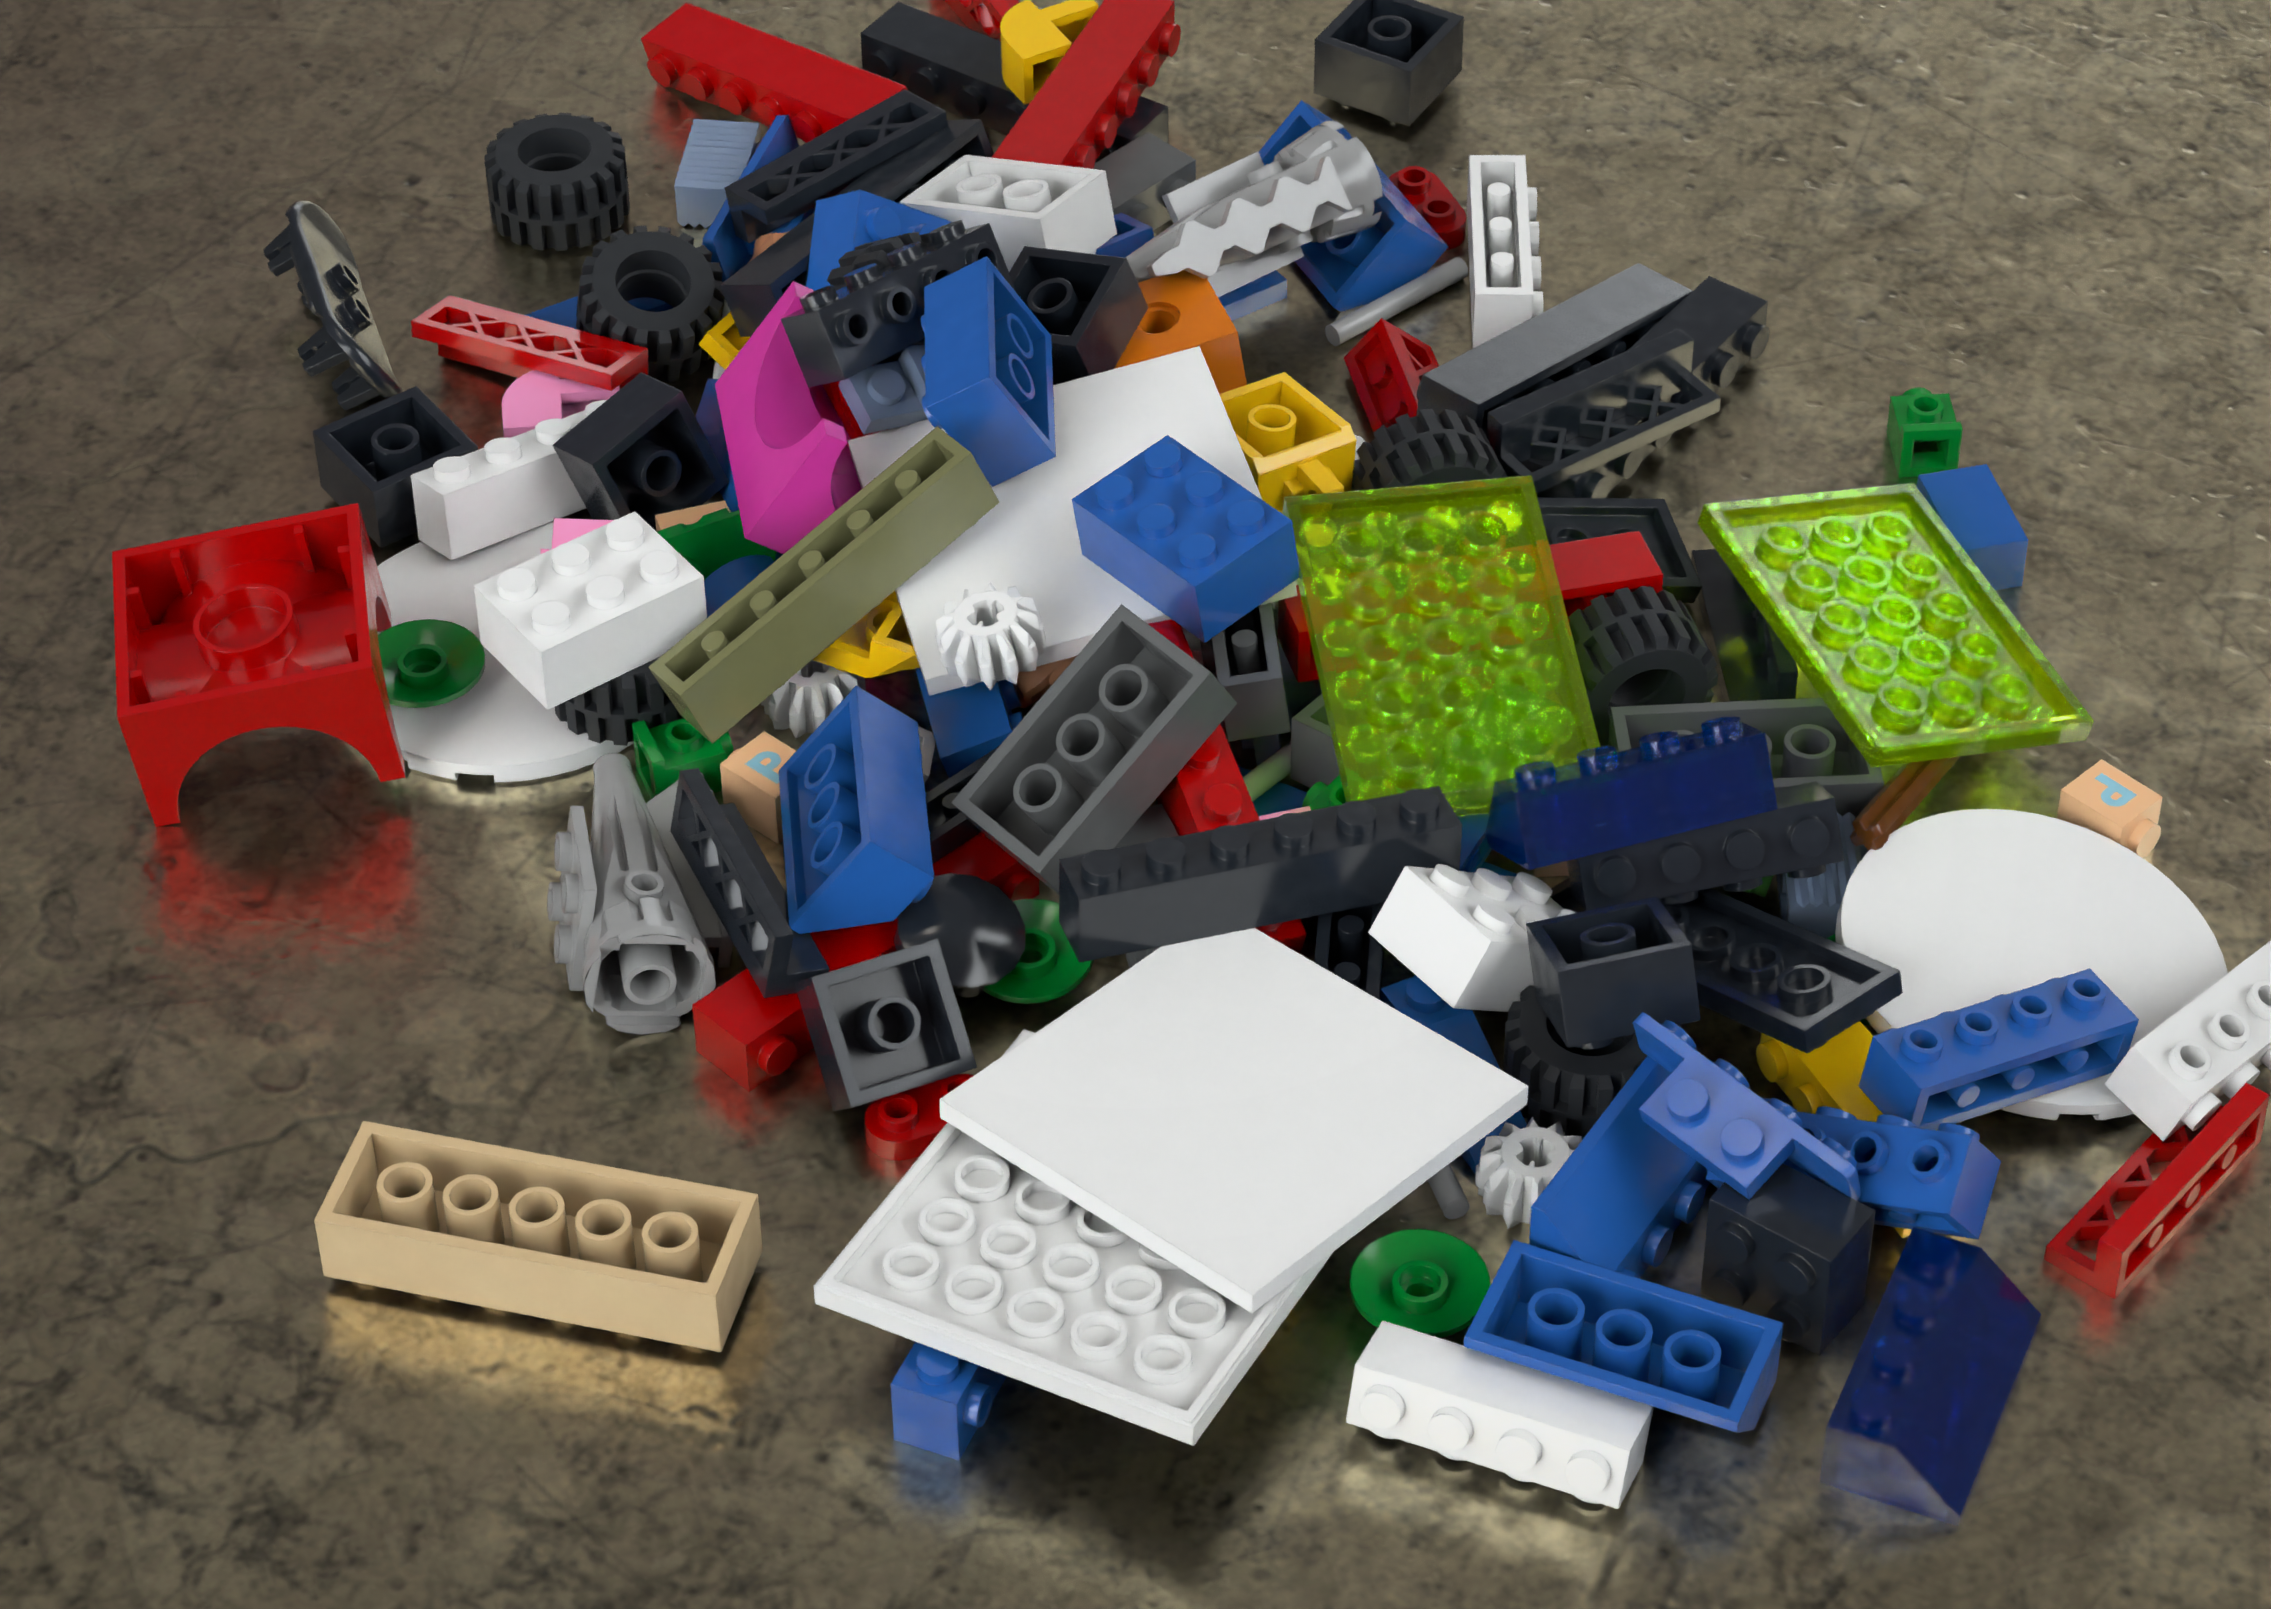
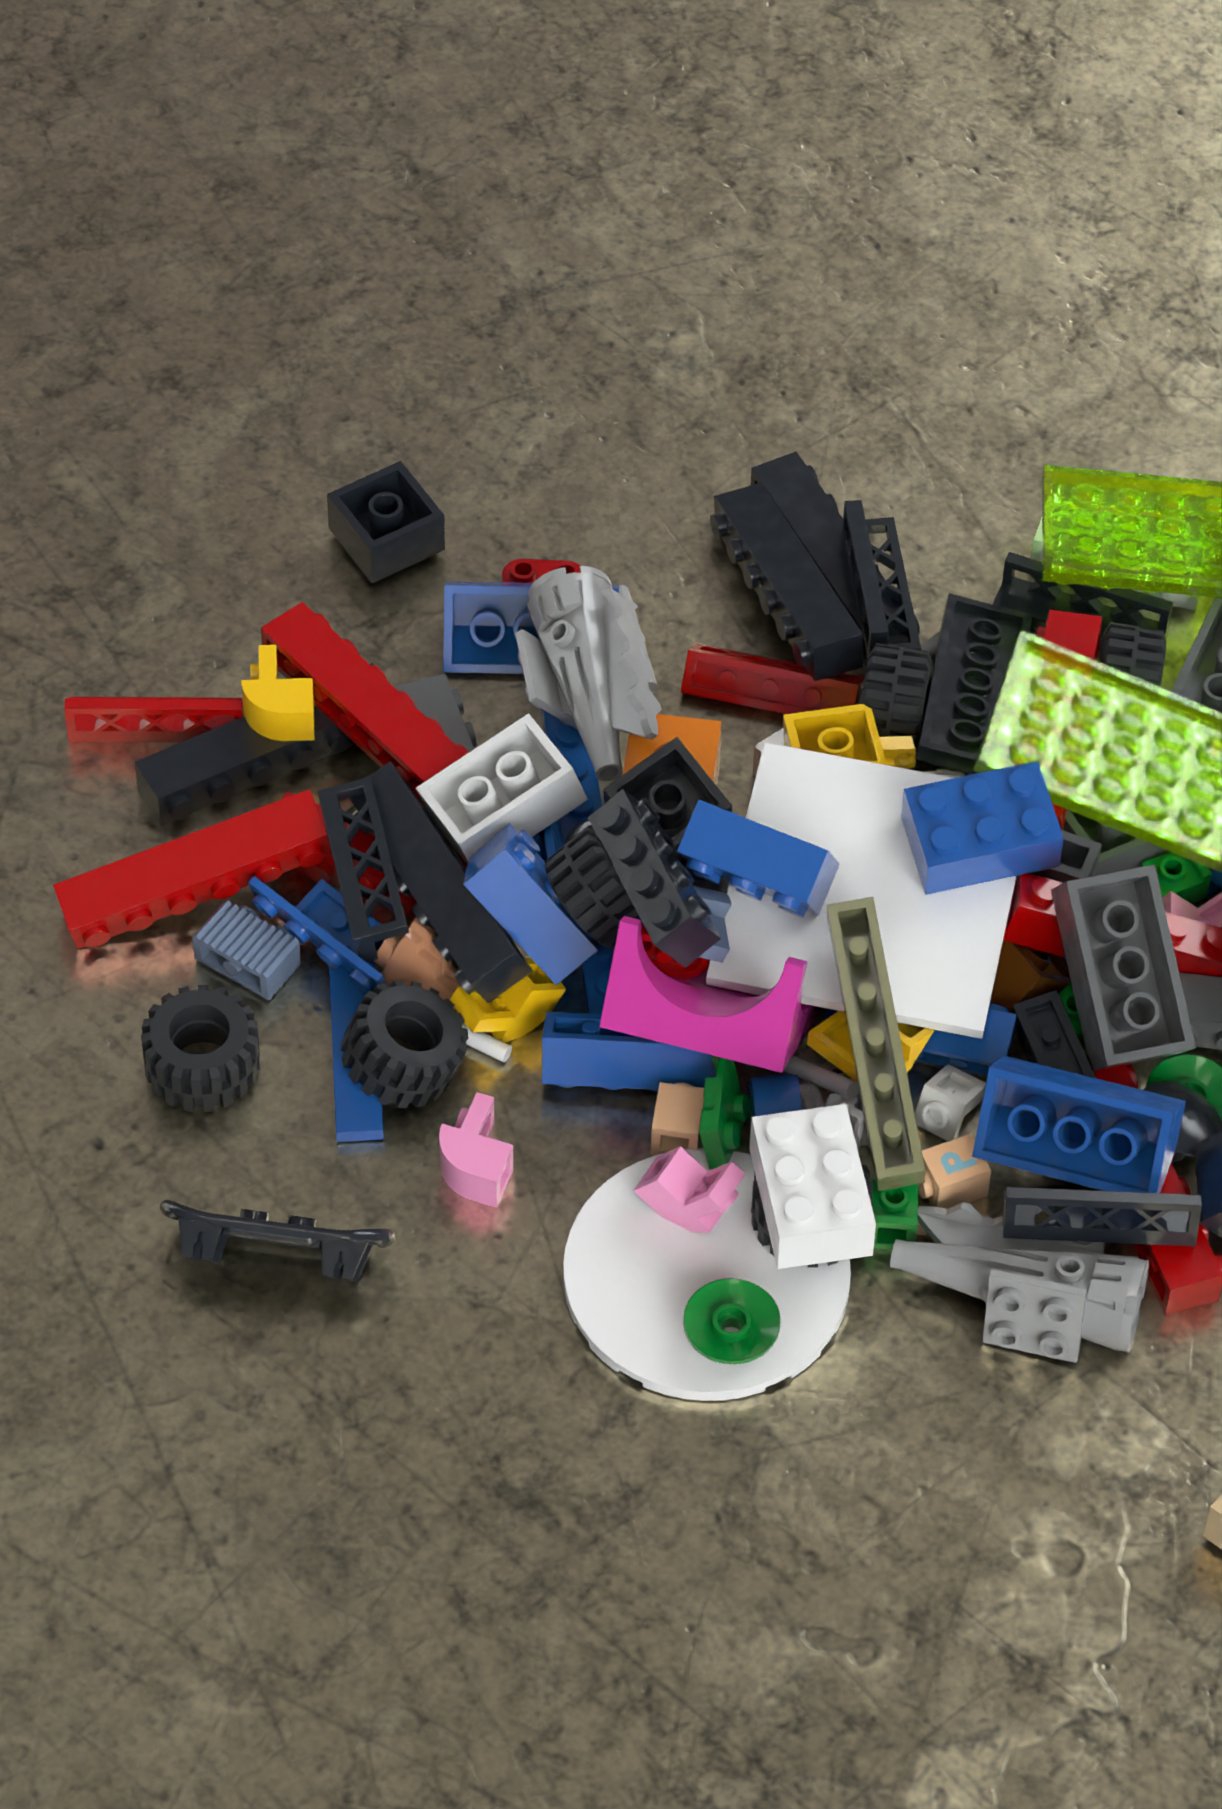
camera: 65 degrees left, 10 degrees up
red piece [112,503,405,827] -> none
black brick [313,386,478,548] -> none
red fence [411,295,648,391] -> none
white brick [411,400,607,560] -> none
black brick [552,372,729,531] -> none
white gear [935,582,1046,691] -> none
white brick [1467,155,1543,348] -> none
green brick [1886,387,1963,478] -> none
blue brick [1908,464,2028,597] -> none

